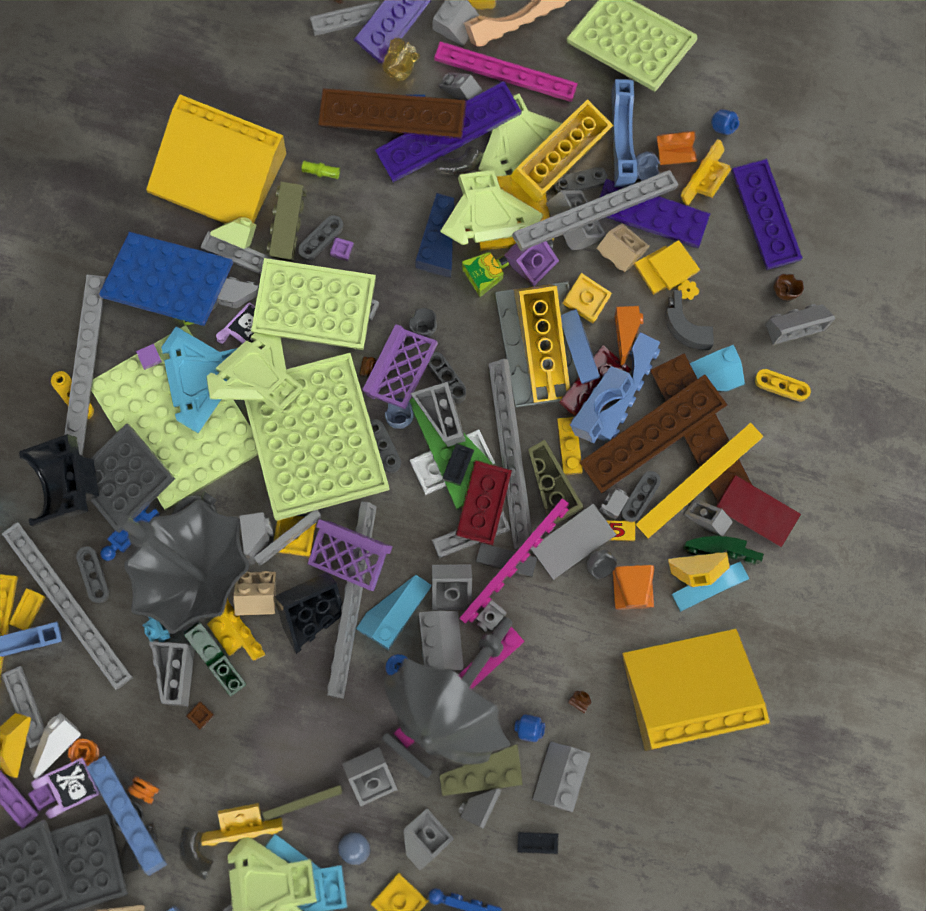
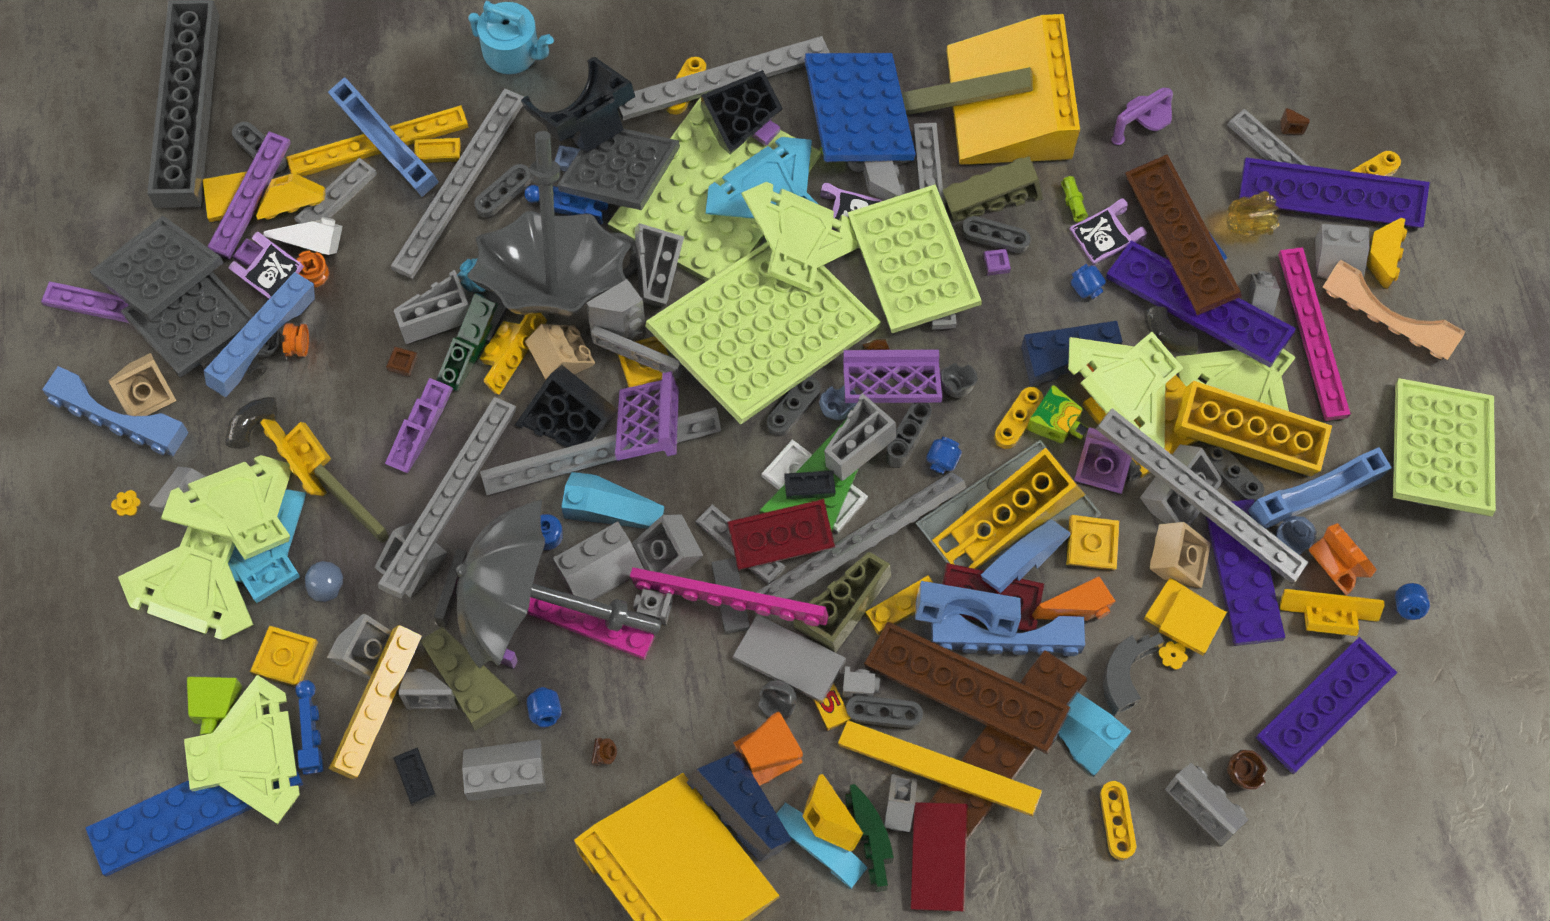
camera: 70 degrees right, 10 degrees down
yellowish green slope [210,217,256,249] -> none
none -> yellow brick [328,625,422,779]
none -> light grey plate [378,397,516,599]
none -> medium lavender slope [385,378,453,473]
none -> sand blue plate [555,145,580,171]
none -> light grey wedge [635,223,684,308]
none -> dark blue wedge [687,751,792,862]
none -> black wedge [700,70,783,154]
none -> olive tile [901,67,1033,115]
none -> blue head [926,436,962,474]
none -> yellow plate [994,387,1044,449]
none -> flag [1070,199,1147,265]
none -> blue head [1071,264,1106,300]
none -> medium lavender piece [1111,88,1173,145]

